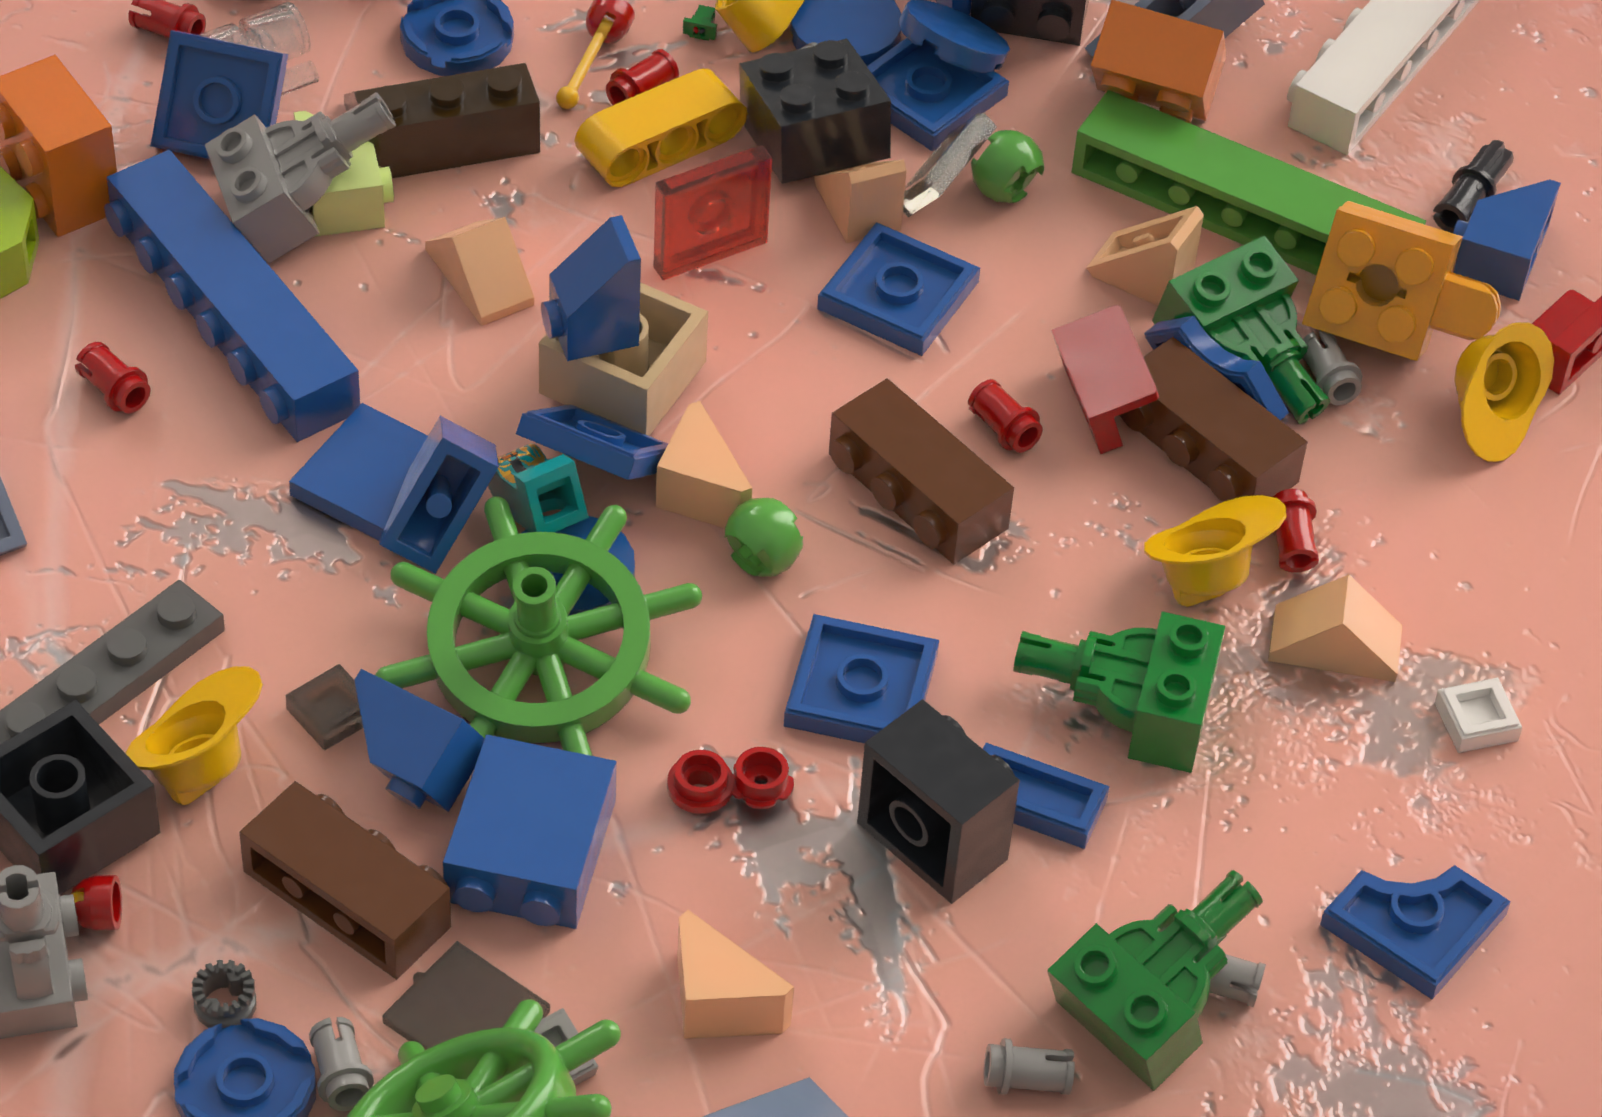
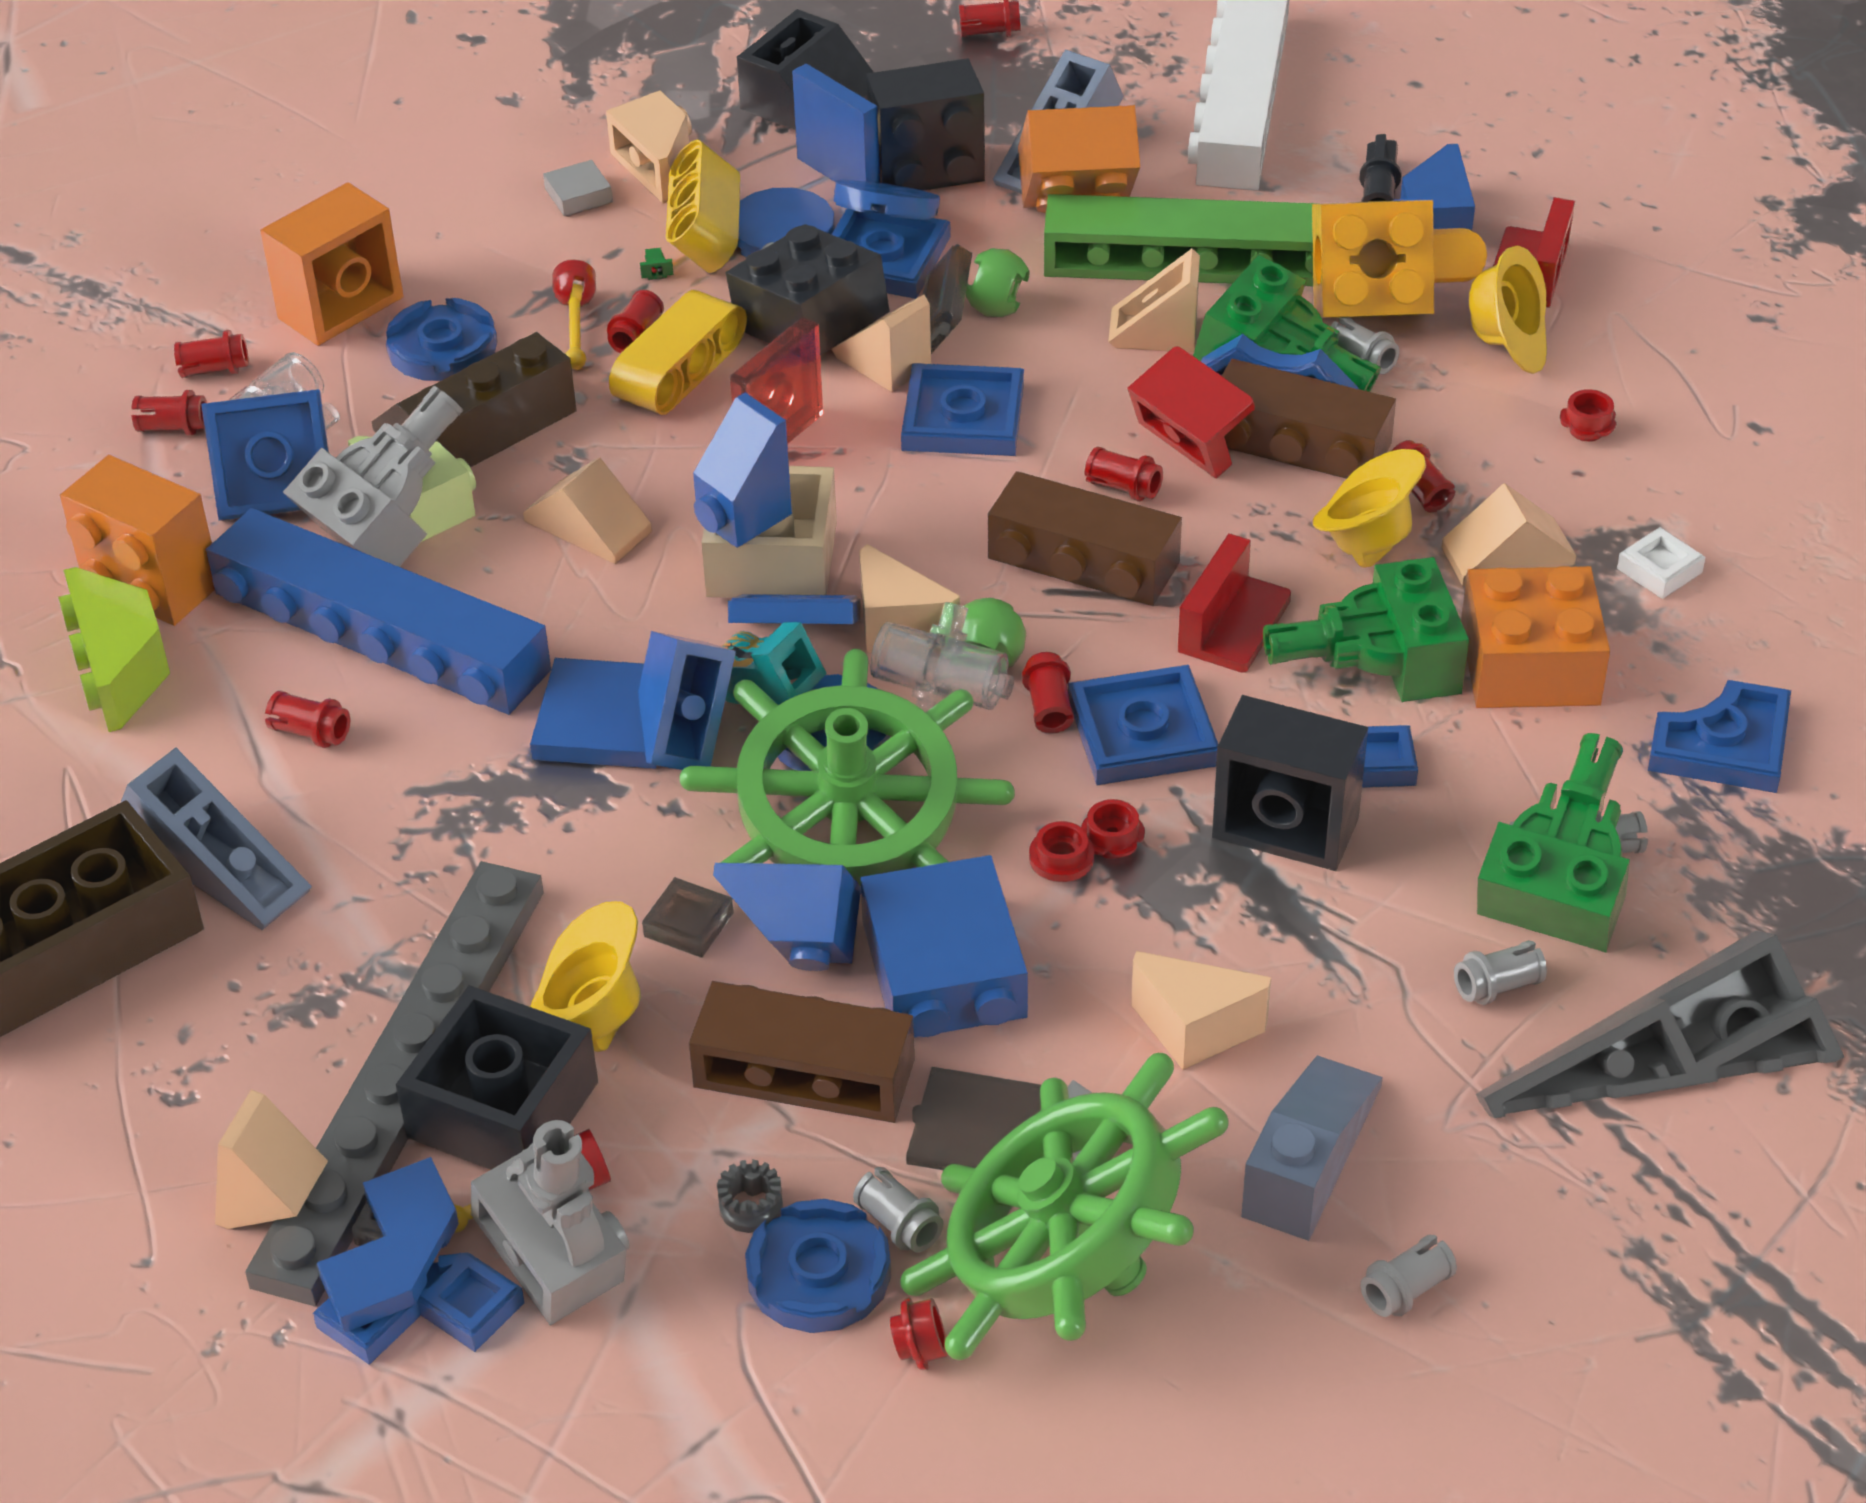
camera: 20 degrees left, 5 degrees down
none -> clear pin [870,602,1014,712]
none -> red pin [1021,652,1074,734]
none -> red panel [1178,533,1291,673]
none -> orange brick [1461,566,1610,708]
none -> red plate [1560,389,1617,442]

